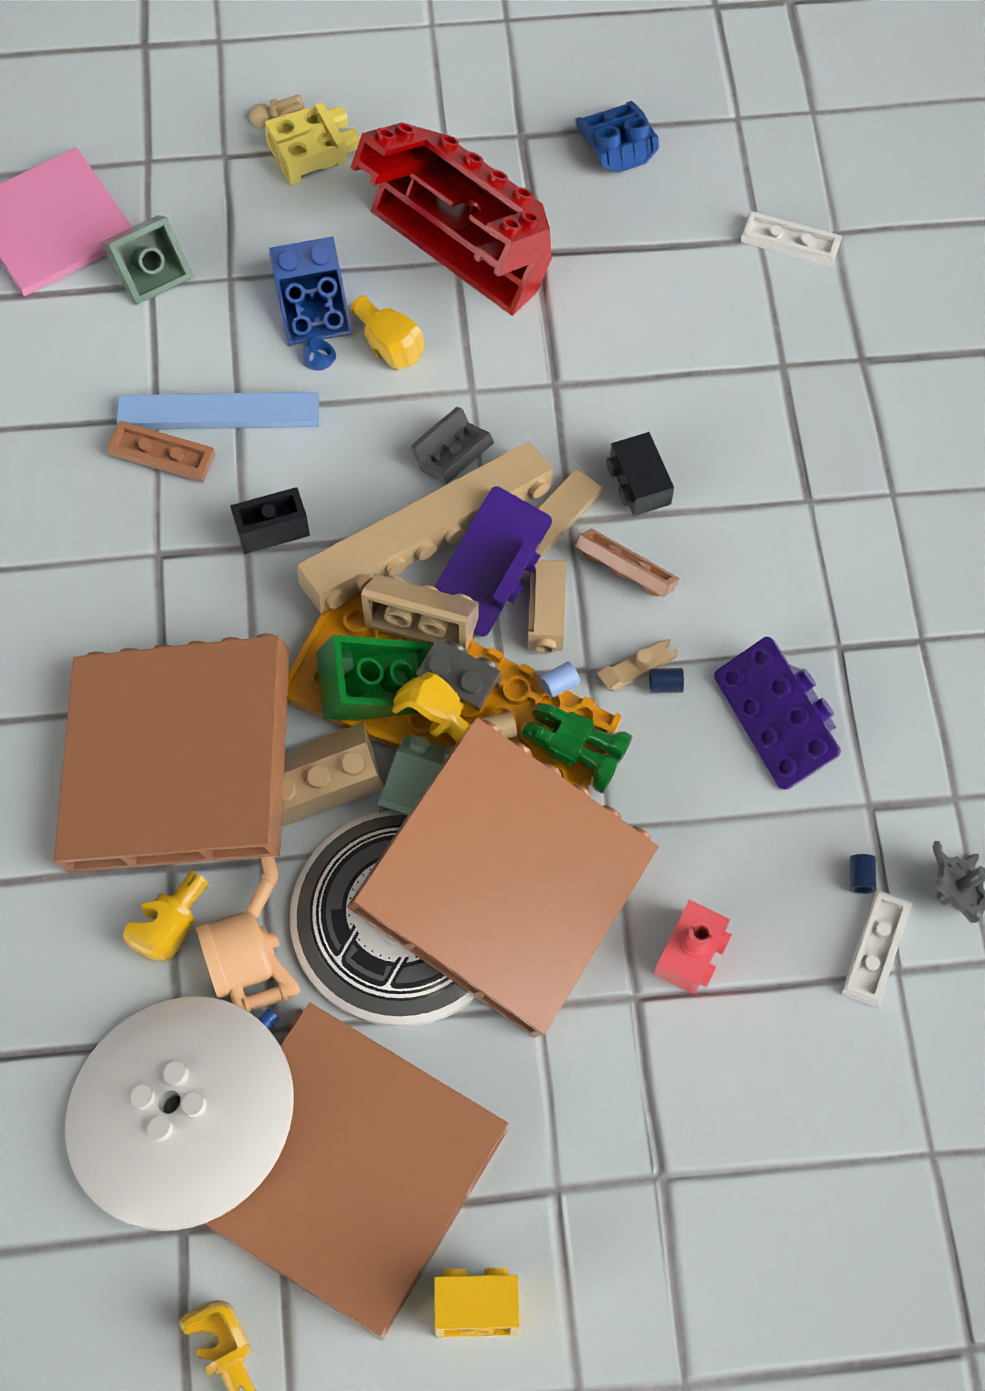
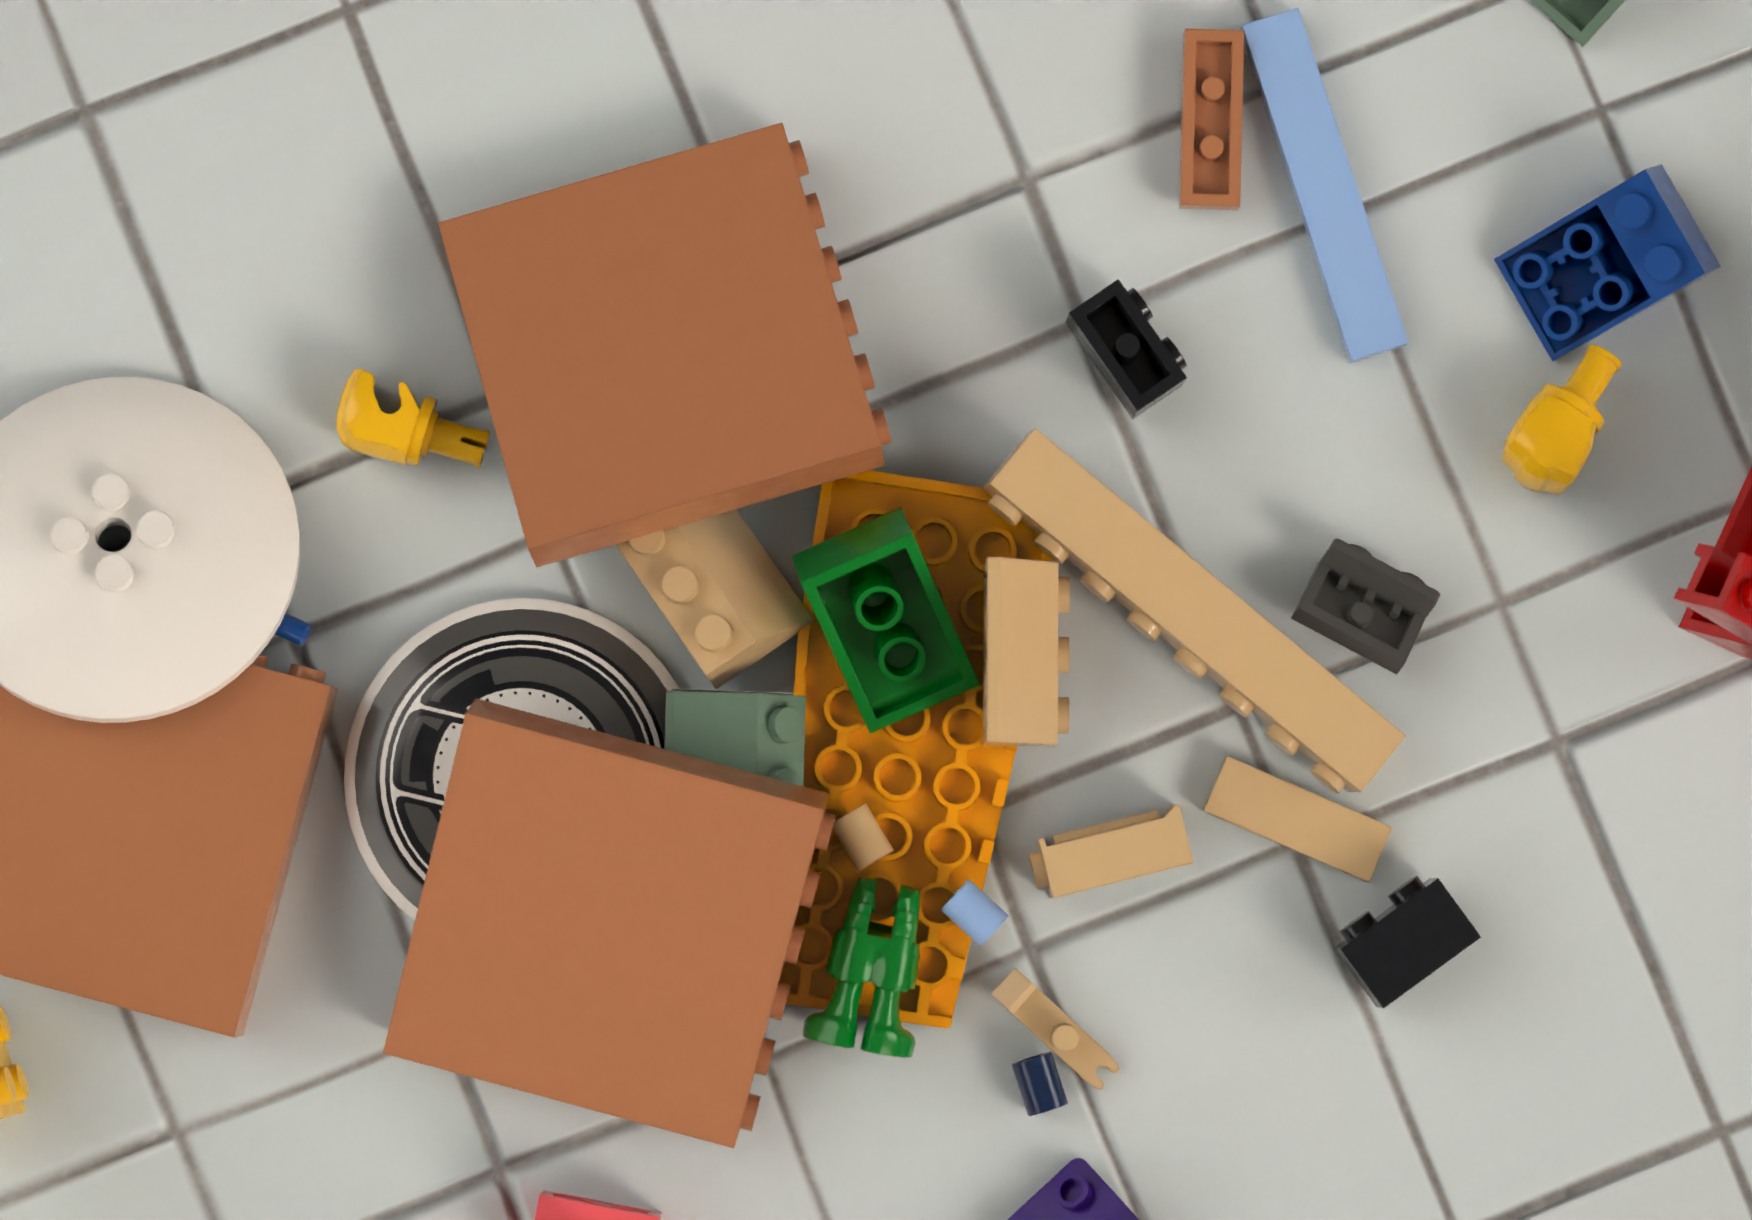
camera: 70 degrees right, 20 degrees up
light nougat piece [195,856,300,1013] -> none
blue piece [302,338,336,371] -> none
yellow piece [392,672,469,742] -> none
dark grey bracket [416,638,501,712] -> none
dark purple bracket [435,486,552,637] -> none
nougat plate [574,528,680,597] -> none

